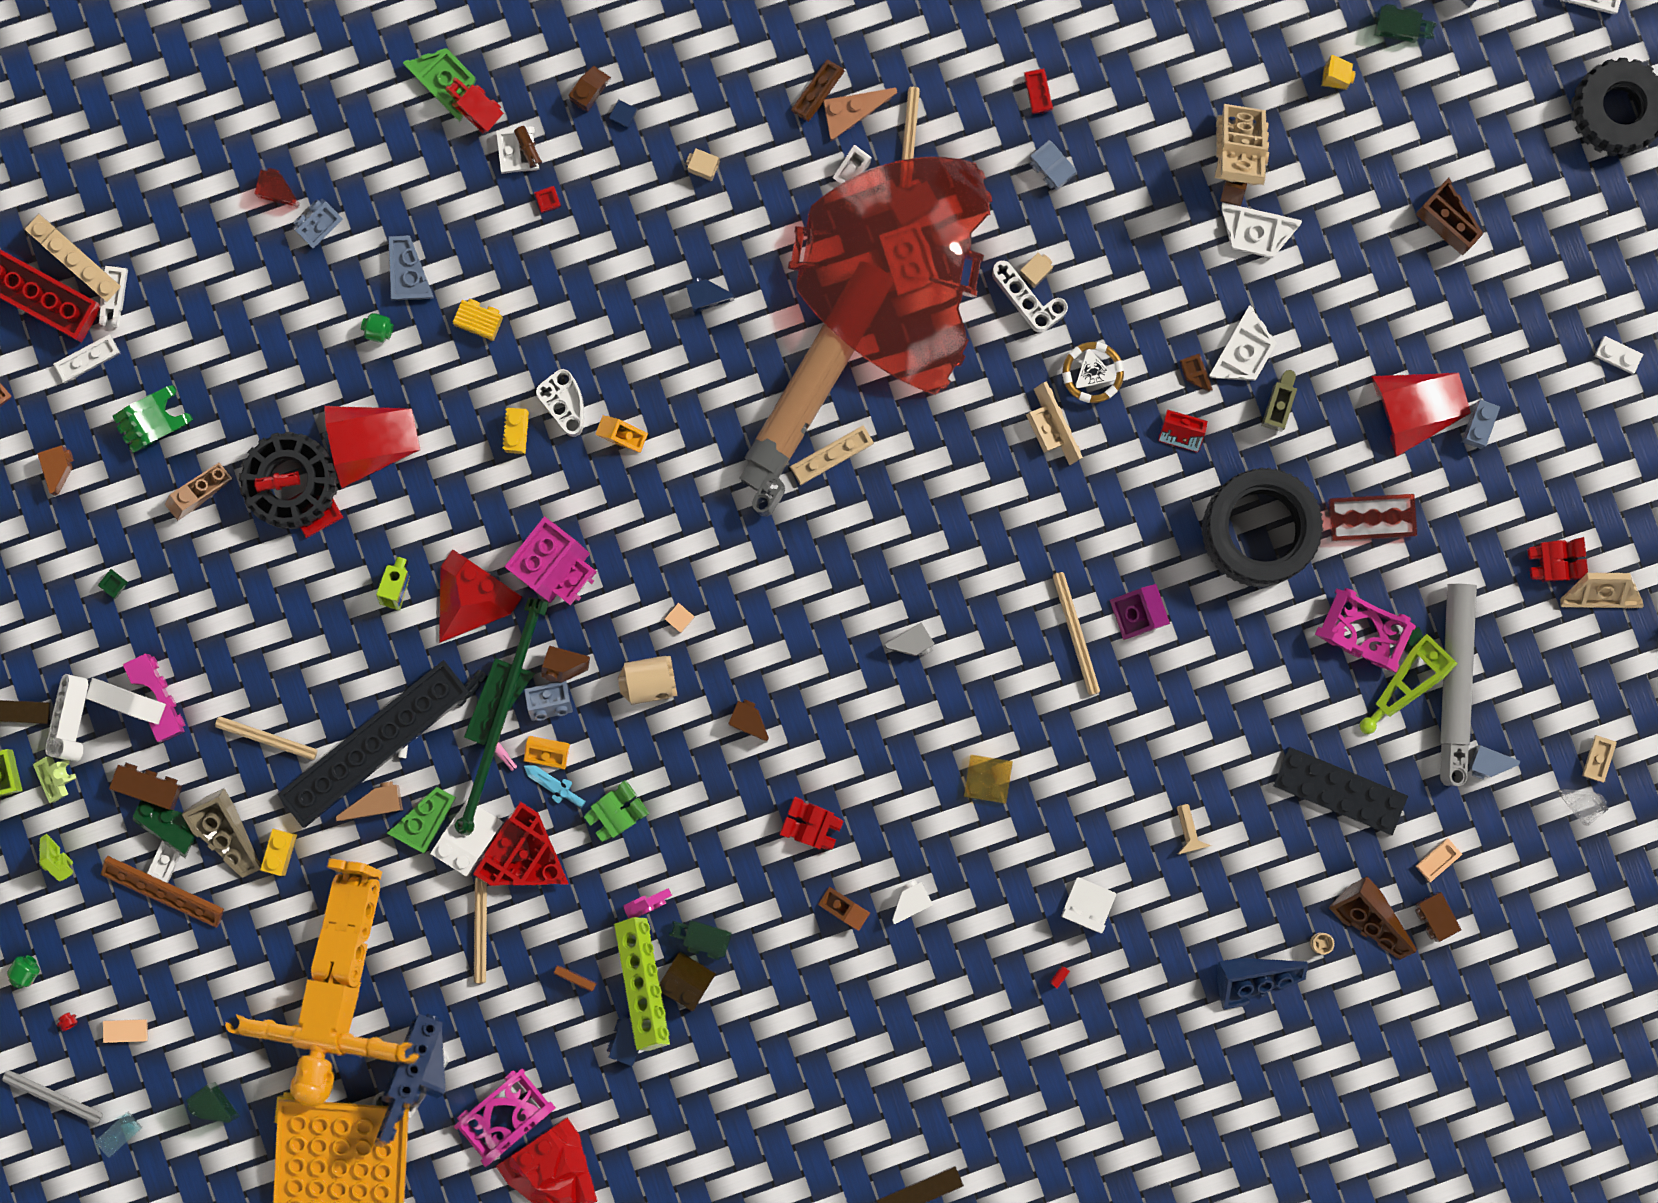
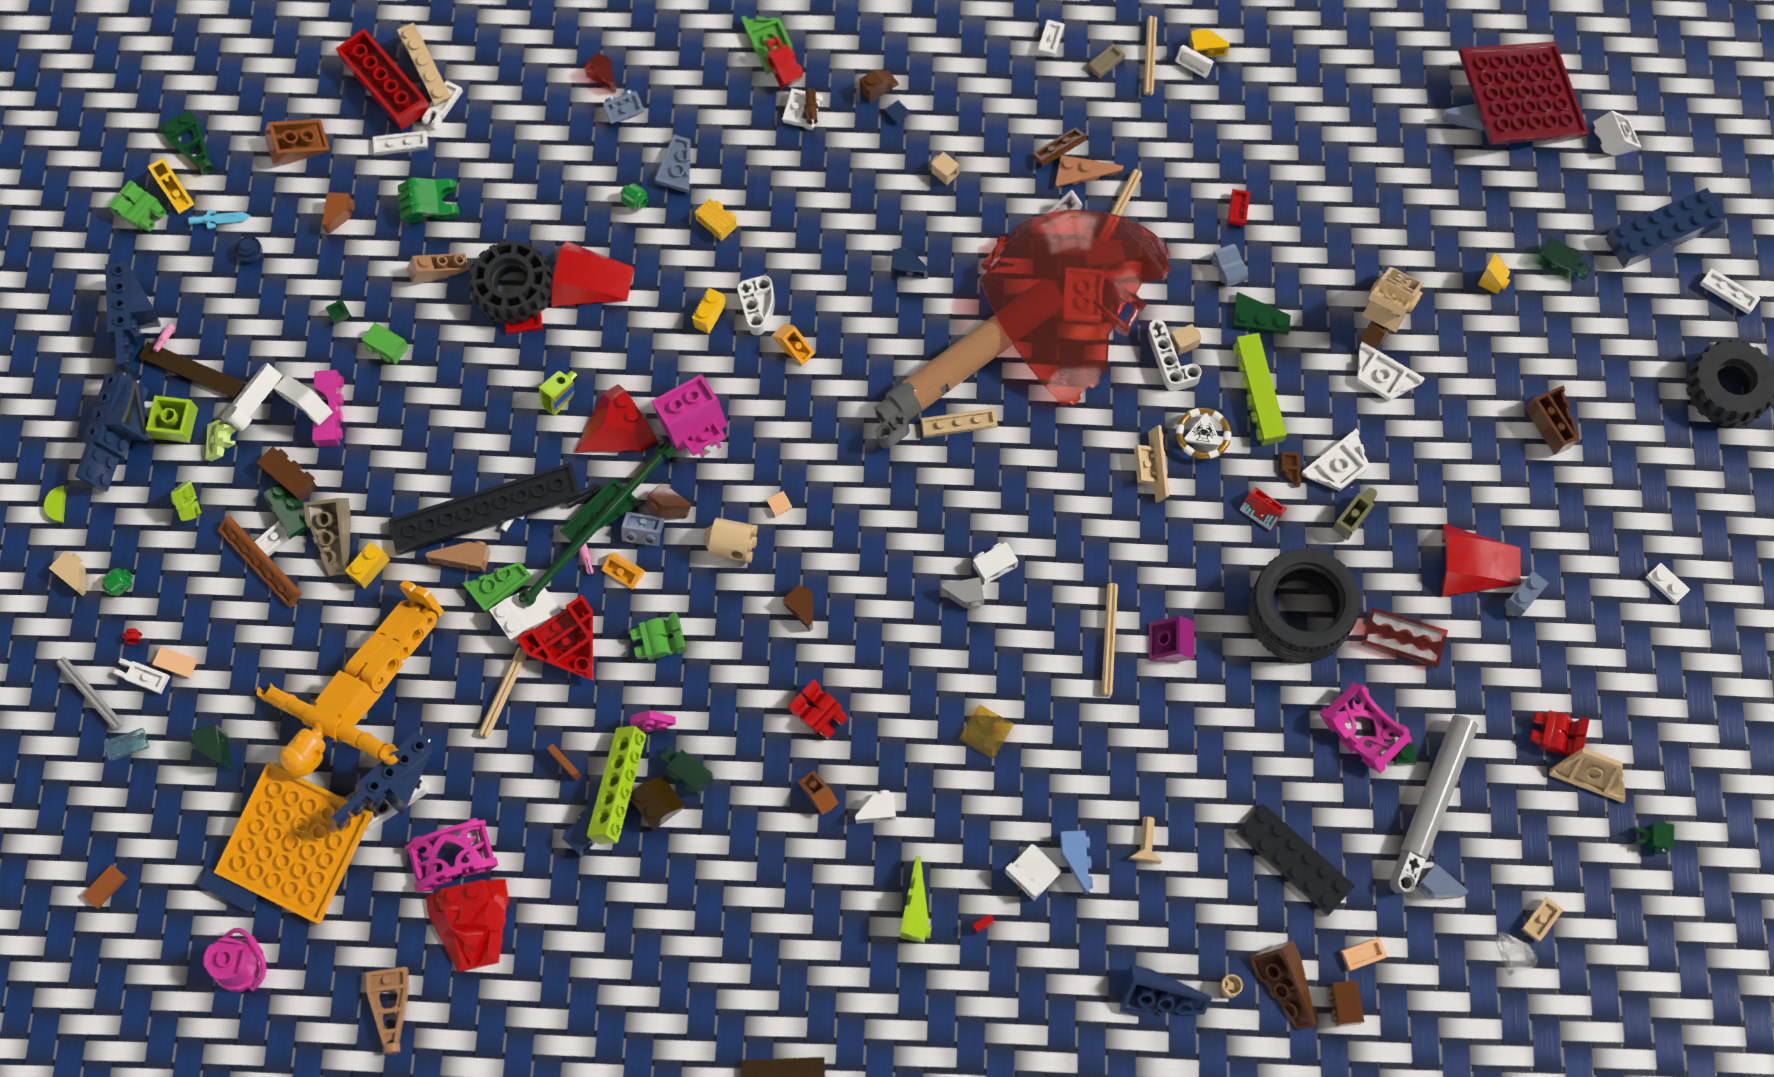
camera: 25 degrees right, 15 degrees down
tan axle [215,717,318,760] -> none
red pin [255,471,300,492] -> none
medium azure sword [524,765,586,808] -> none
red tile [534,186,561,213] -> none
lime plate [1360,634,1458,734] -> none
none -> white hinge [113,658,170,694]
none -> bright green brick [362,323,409,364]
none -> lime wedge [900,855,932,943]
none -> white brick [973,542,1018,585]
none -> medium blue slope [1060,831,1093,895]
none -> dark green wing [1233,292,1291,335]
none -> lime brick [1233,333,1287,446]

